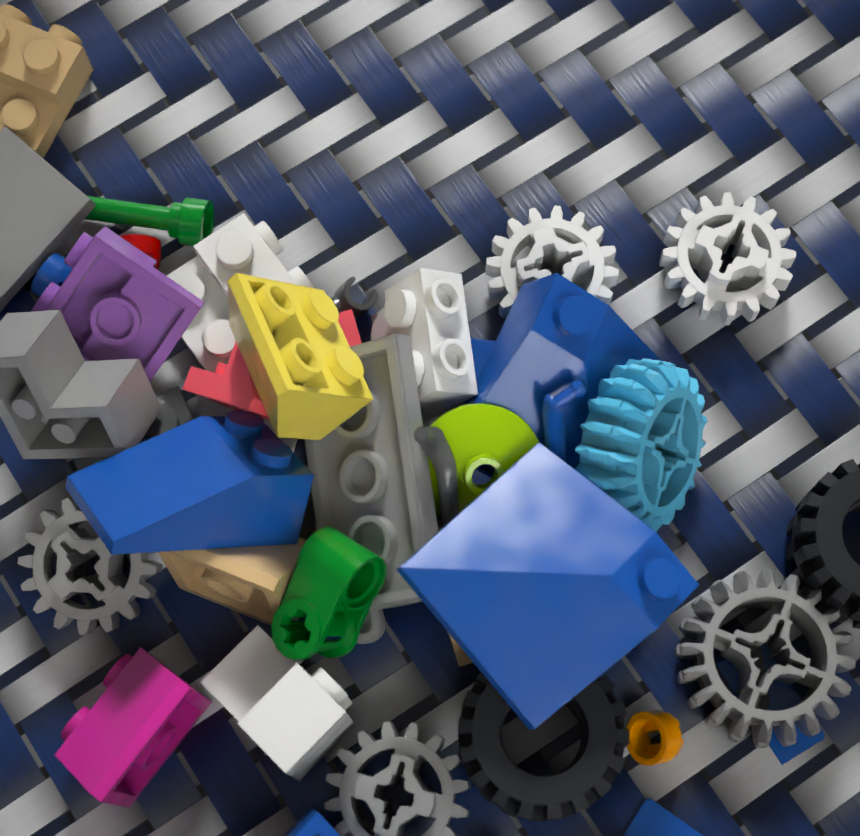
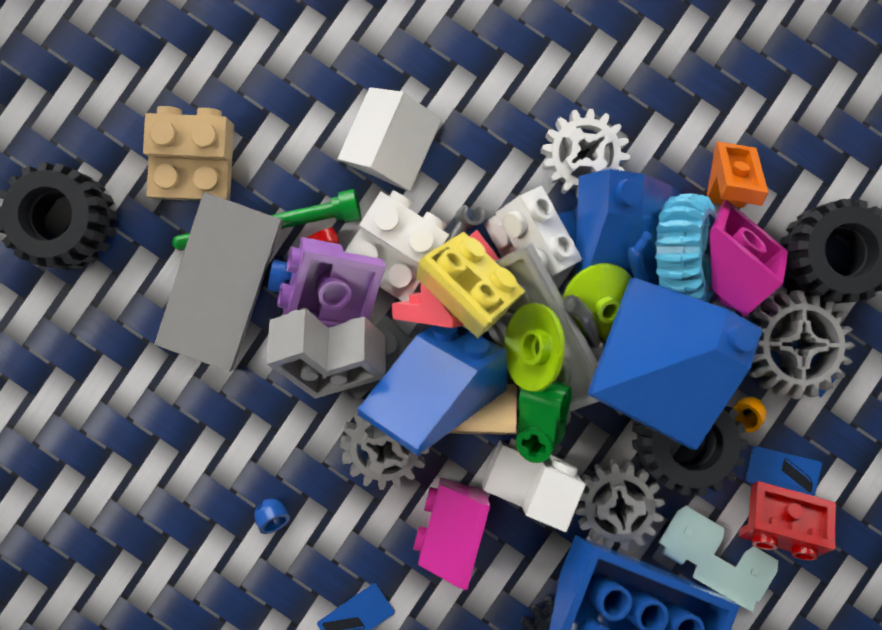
camera: 25 degrees left, 15 degrees up
white gear [659,192,796,325] -> none
none -> white slope [338,87,442,192]
none -> lime dish [504,303,565,391]
none -> orange slope [707,141,769,208]
none -> dark pink slope [710,200,788,317]

